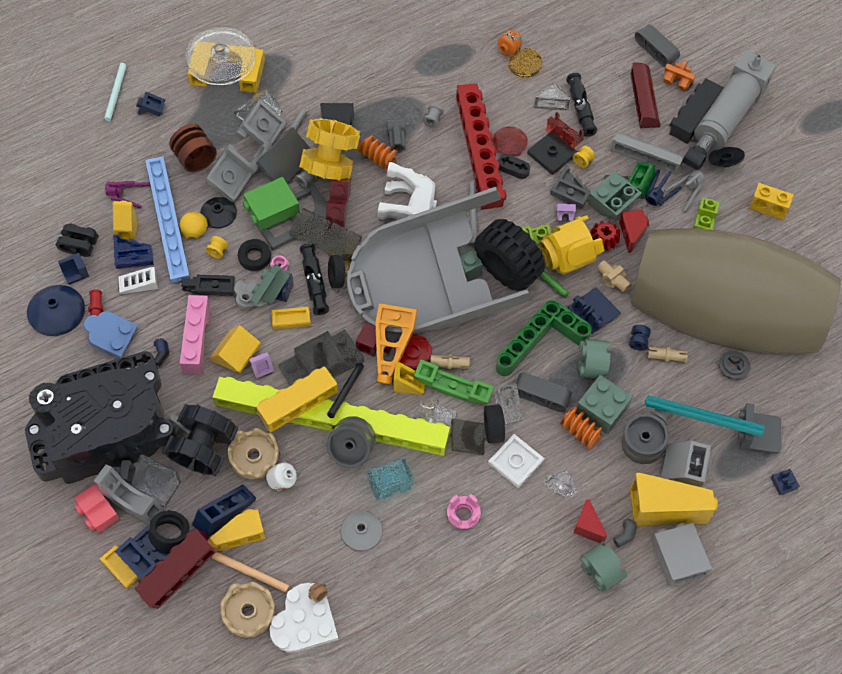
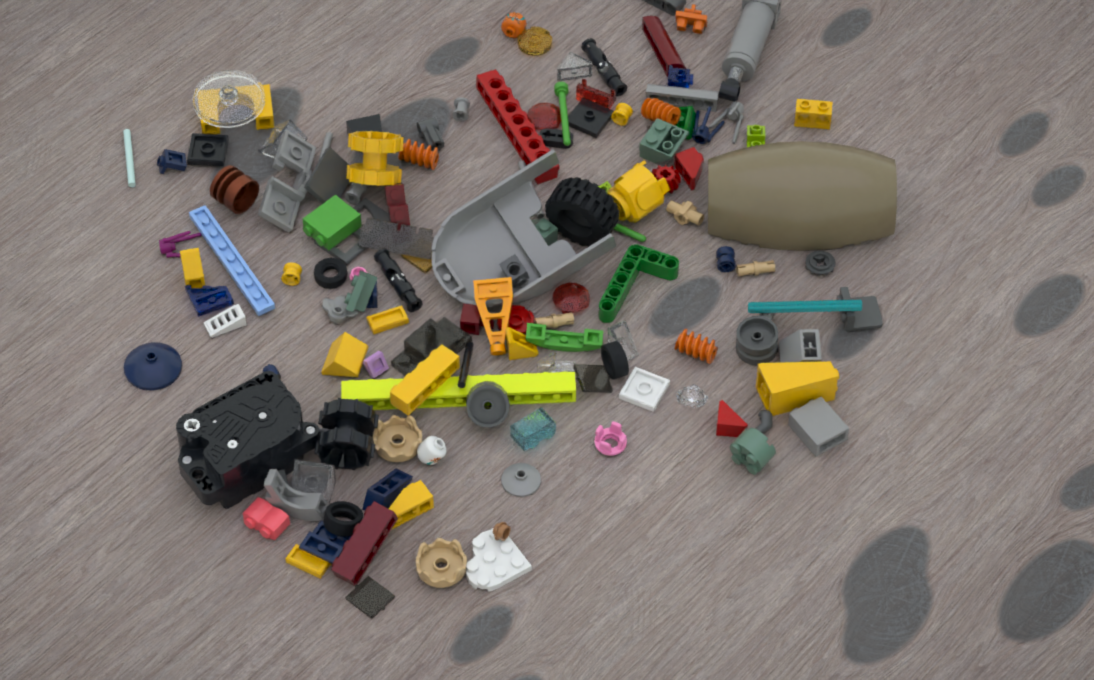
camera: 15 degrees left, 10 degrees down
black brick [55,223,99,257] -> none
dark blue panel [58,253,90,285] -> none
medium blue plate [84,312,138,359] -> none
red pin [88,289,104,316] -> none
yellow hair [179,212,208,239] -> none
bright pink arch [180,295,211,375] -> none
black hinge [181,274,235,296] -> none
black dish [200,197,237,228] -> none
light nougat bar [212,552,290,593] -> none
black tyre [328,255,345,288] -> none
white animal [377,162,437,220] -> none
dark grey beam [512,373,572,412] -> none
dark grey wing [550,165,591,208] -> none
lavender tile [555,204,576,221] -> none
dark blue hinge [568,287,621,334] -> none
sand green brick [576,375,633,435] -> none
sand green brick [577,339,610,379] -> none
black brick [669,78,724,144] -> none
black dish [708,147,745,168] -> none
dark blue tile [771,469,800,495] -> none
none -> black plate [187,133,229,166]
none -> clear smoke piece [345,576,395,619]
none -> dark grey brick [499,254,529,288]
none -> clear red dish [552,282,590,314]
none -> bright green piece [554,82,571,146]
none -> orange piece [641,98,681,125]
none -> clear blue brick [668,65,694,88]

